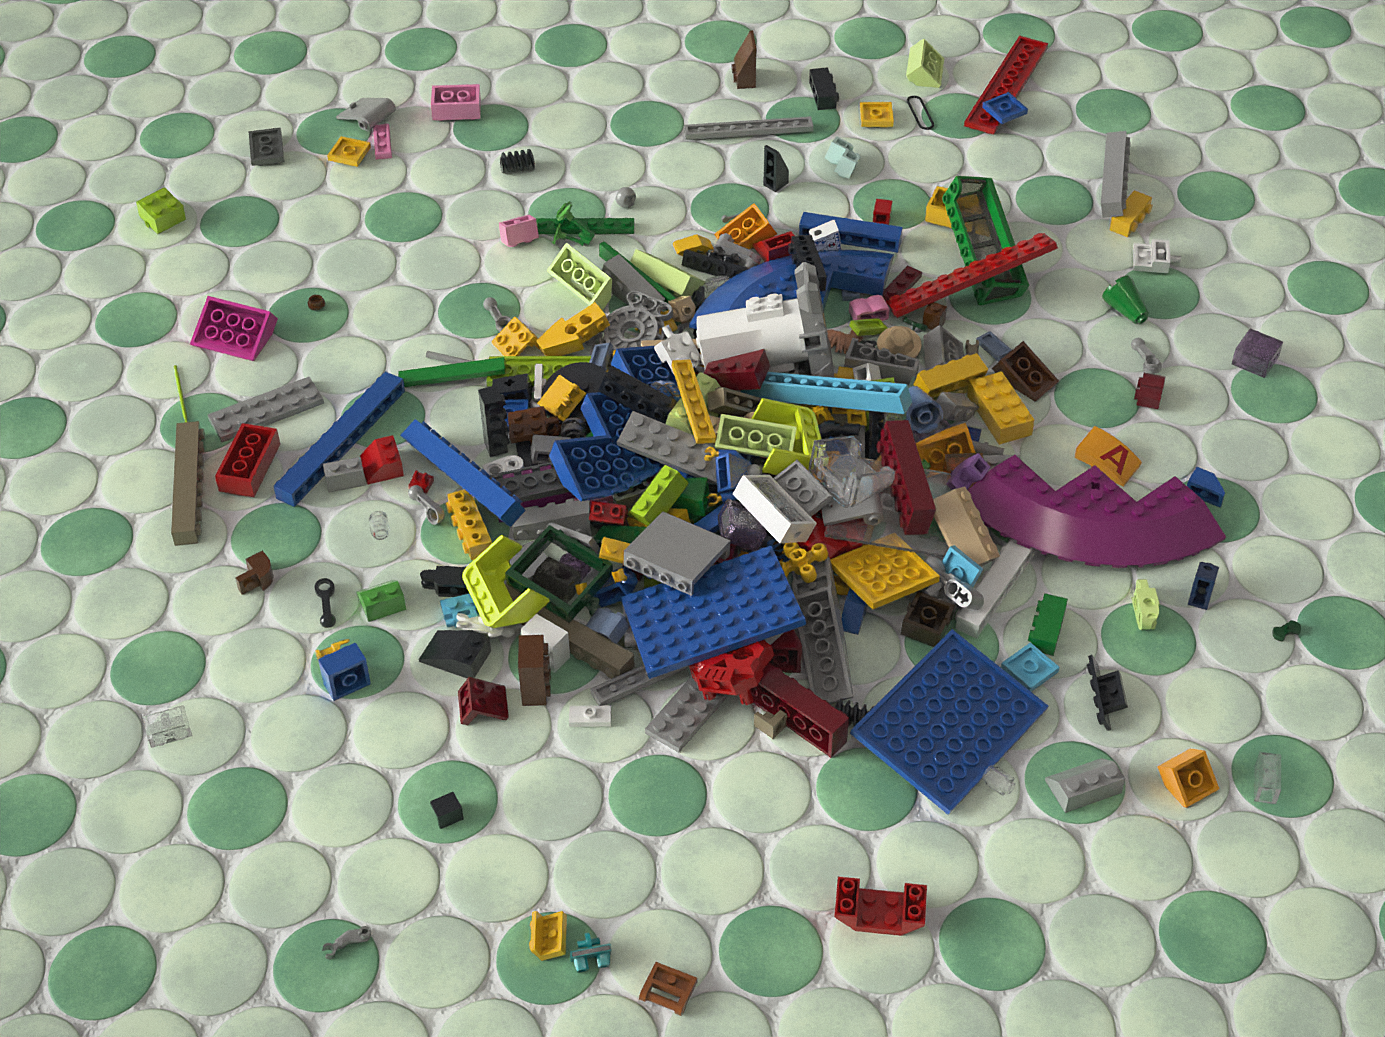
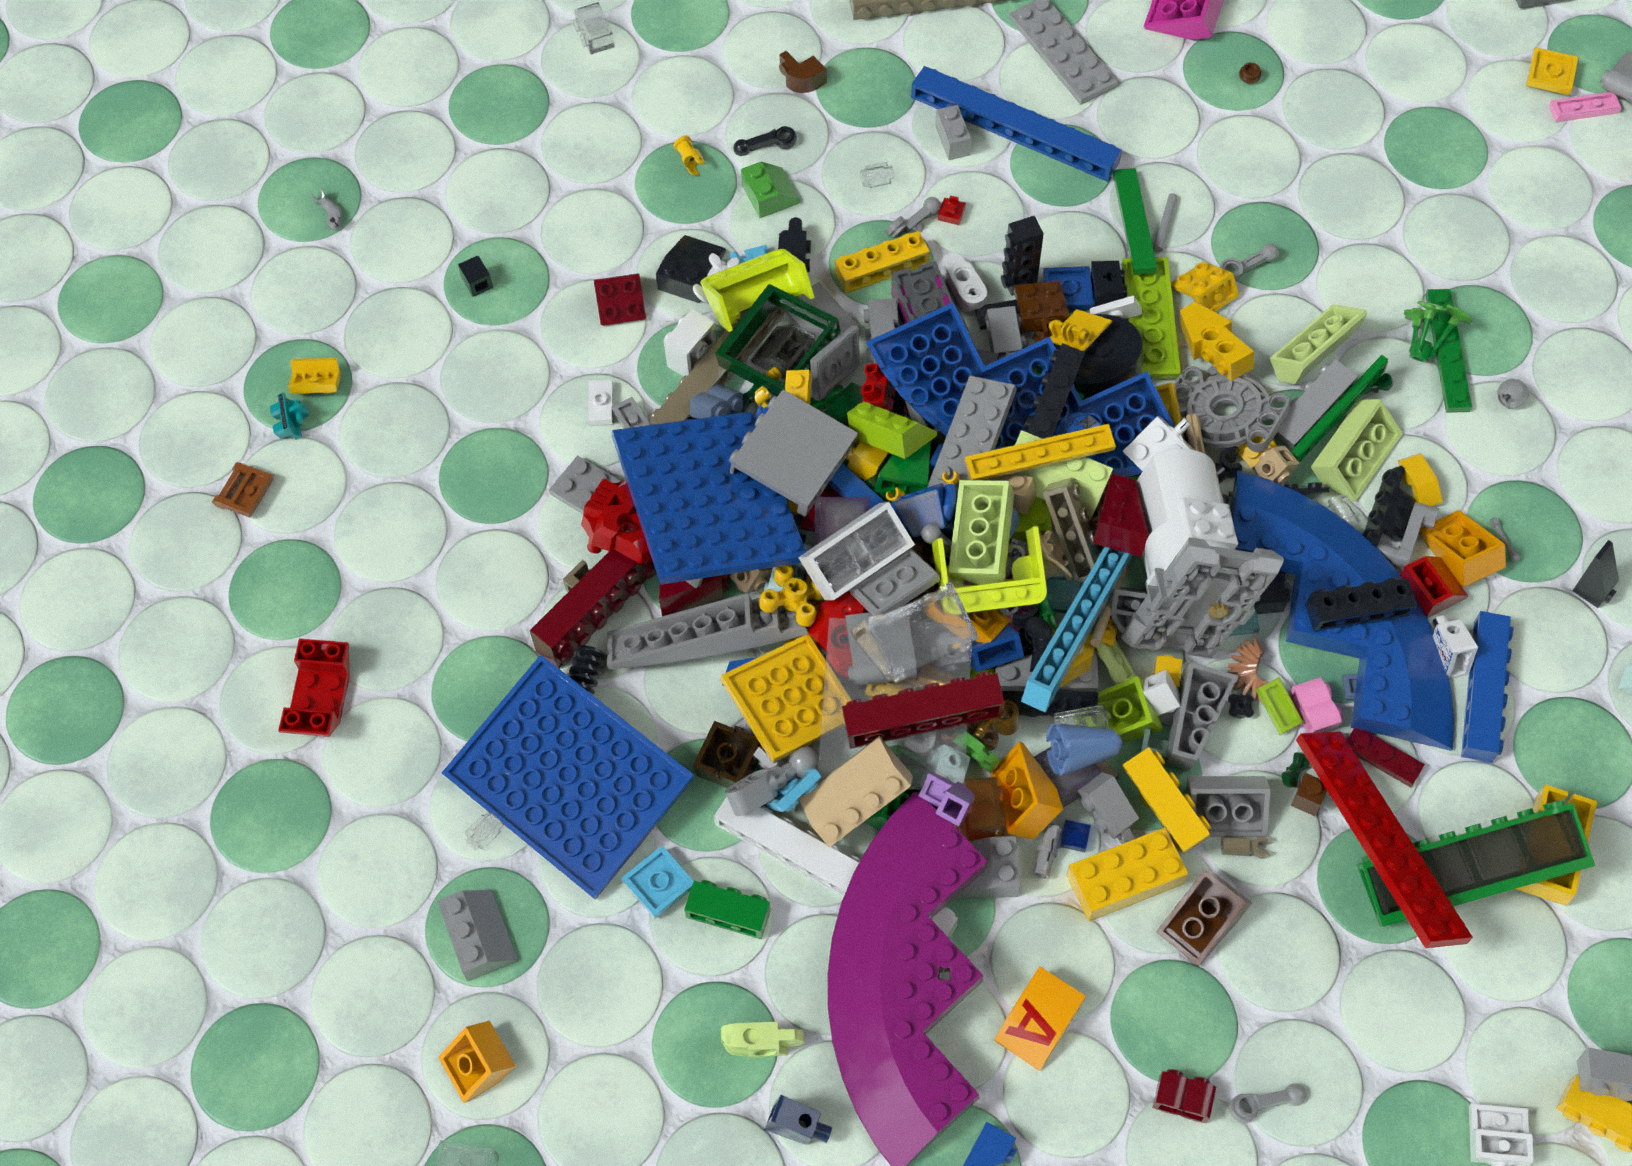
camera: 90 degrees right, 15 degrees up
red brick [215,423,280,497] -> none
blue brick [318,642,371,701] -> none
red slope [359,435,404,485] -> none
blue brick [400,419,526,527] -> none
bright pink brick [499,214,539,247] -> none
black piece [500,149,535,174] -> none
reddish brown brick [518,635,551,706] -> none
sand blue tile [589,342,613,371] -> none
red brick [873,199,893,225] -> none
tan hat [877,326,922,358] -> none
sand blue tile [976,331,1012,362] -> none
black bracket [1087,655,1128,731] -> none
green cone [1102,275,1149,324] -> none

